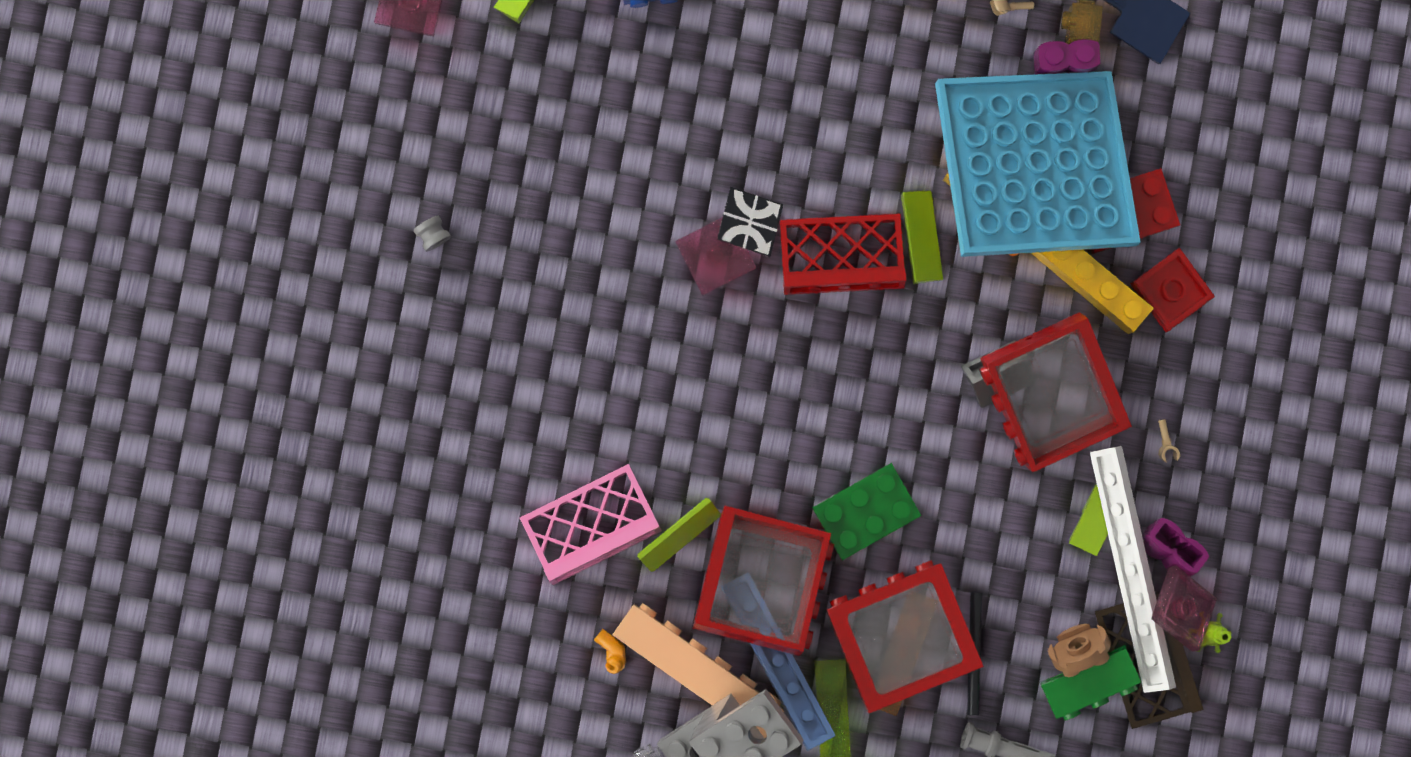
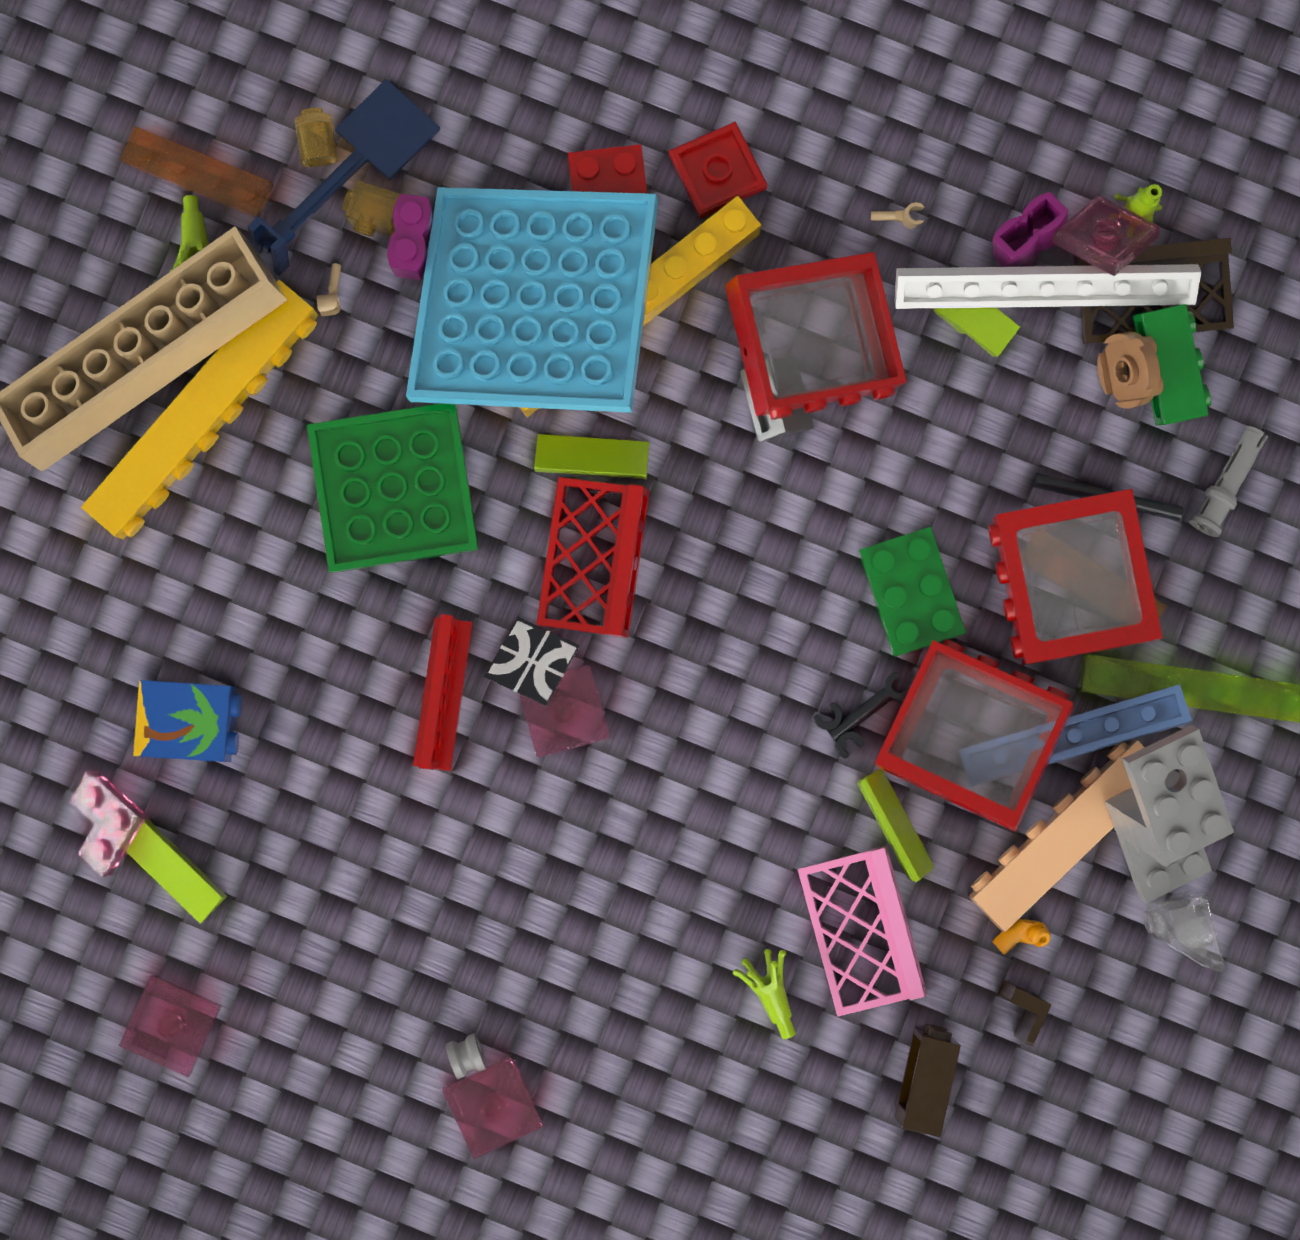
camera: 75 degrees left, 0 degrees up
none -> green plate [307,403,479,573]
none -> red fence [413,614,473,771]
none -> clear pink plate [442,1056,543,1159]
none -> lime piece [733,949,796,1039]
none -> black bar [813,672,910,759]
none -> dark brown window [895,1024,961,1138]
none -> dark brown panel [999,981,1052,1047]

